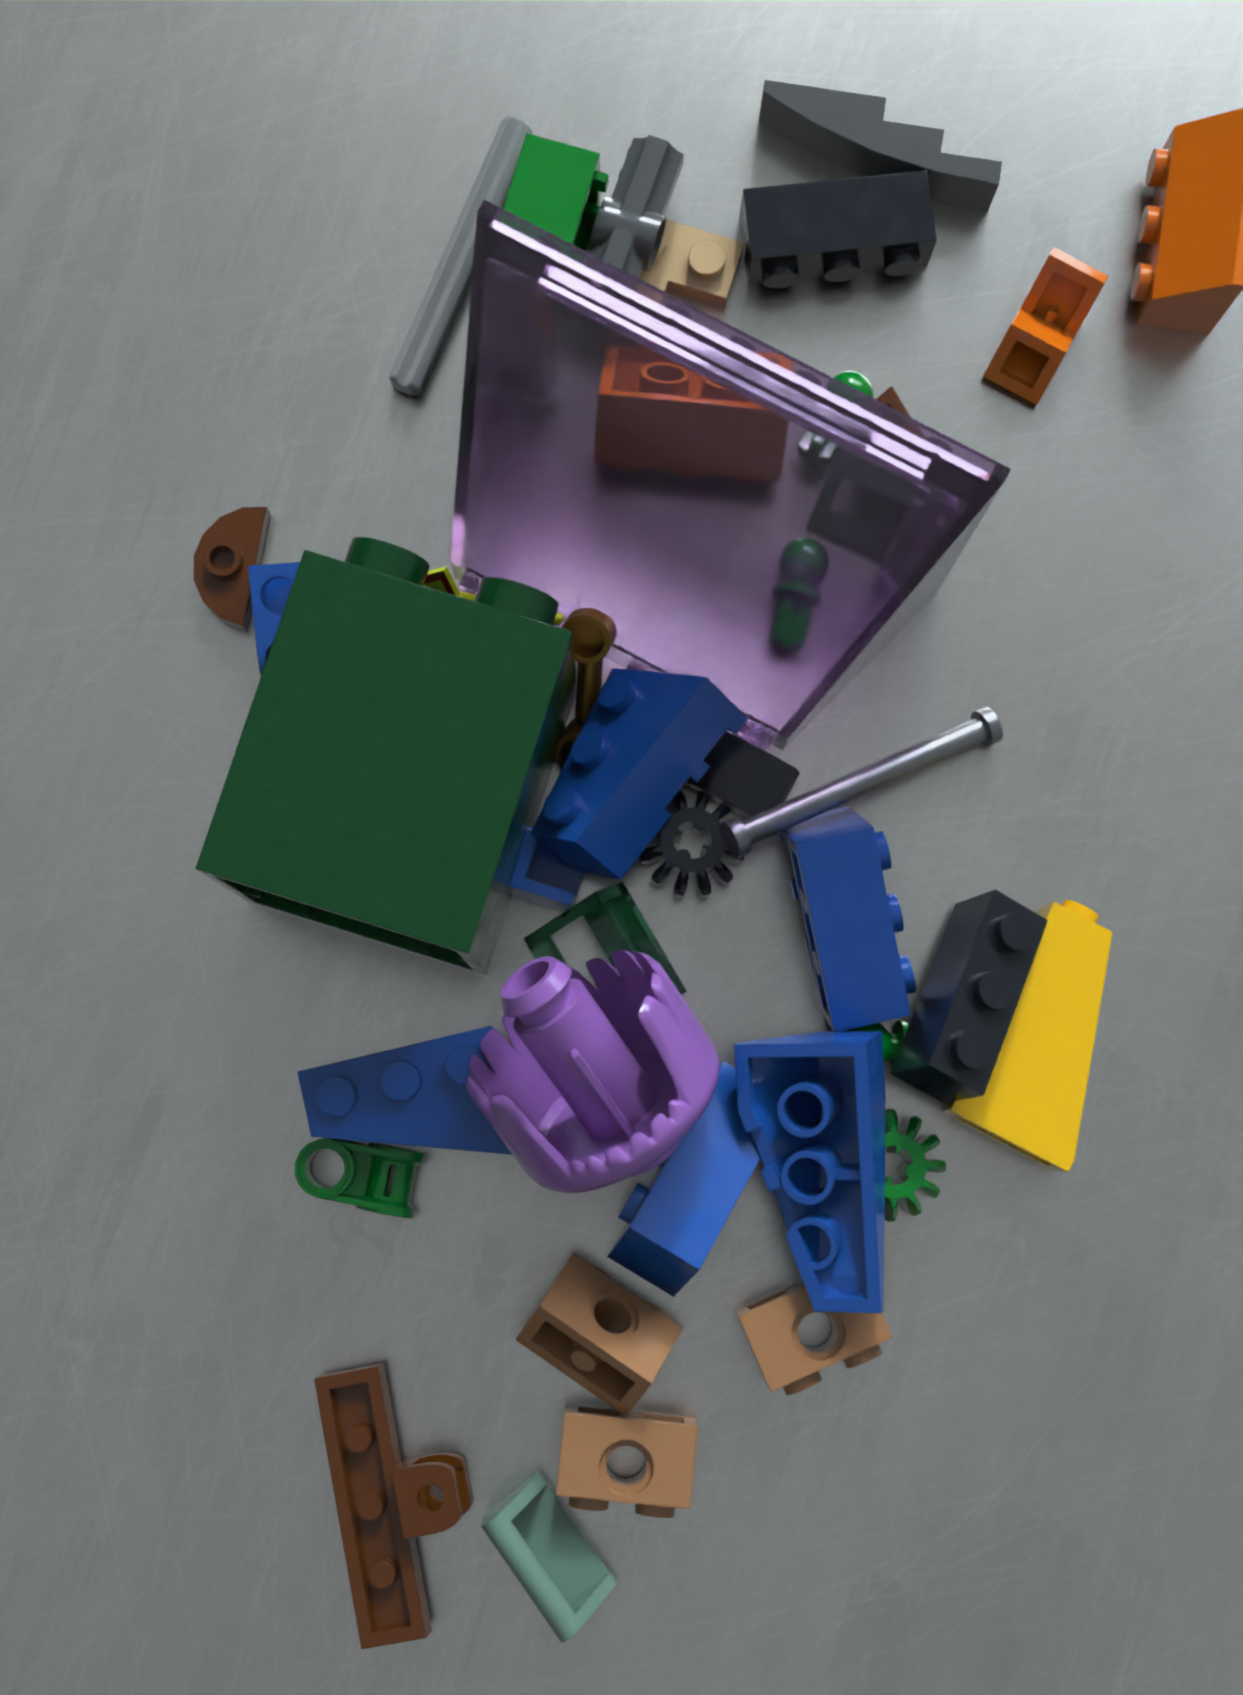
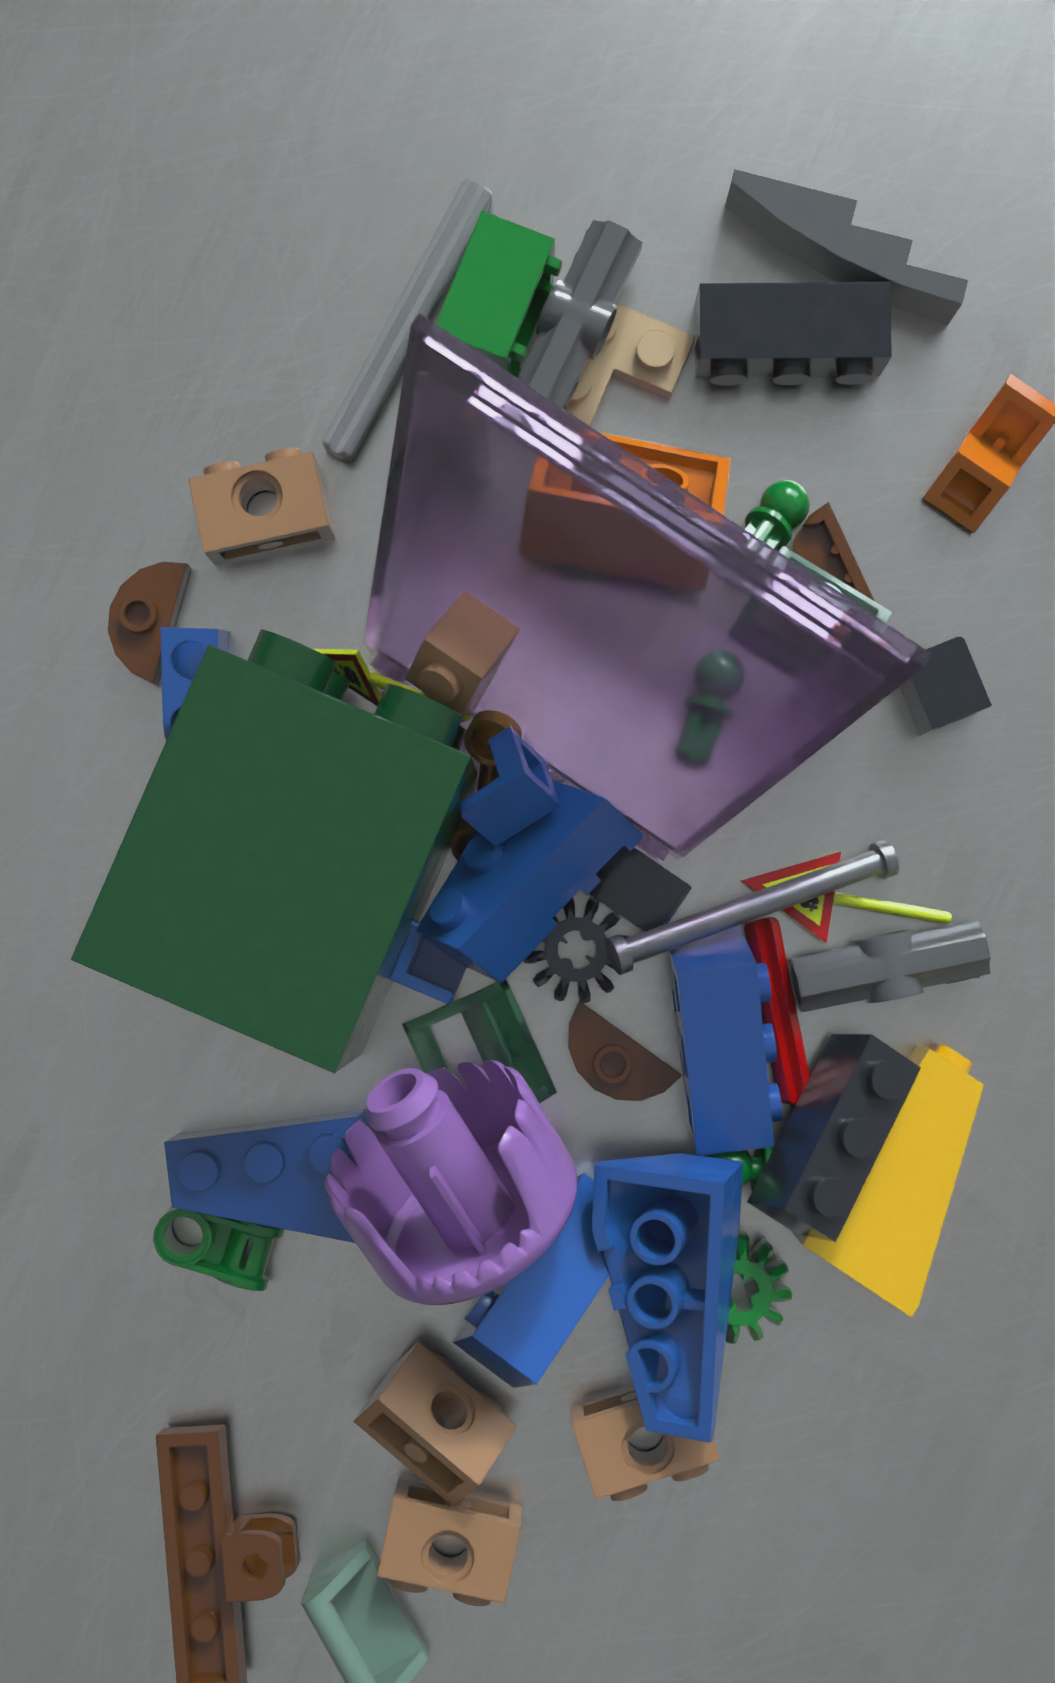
camera: 15 degrees right, 5 degrees up
none -> medium nougat brick [188,448,336,565]
none -> medium nougat slope [405,590,521,717]
none -> blue panel [459,726,561,847]
none -> reddish brown plate [568,1000,682,1101]
none -> piece [740,852,952,944]
none -> red axle [744,917,810,1104]
none -> dark grey piece [789,921,991,1013]
none -> black panel [892,637,992,736]

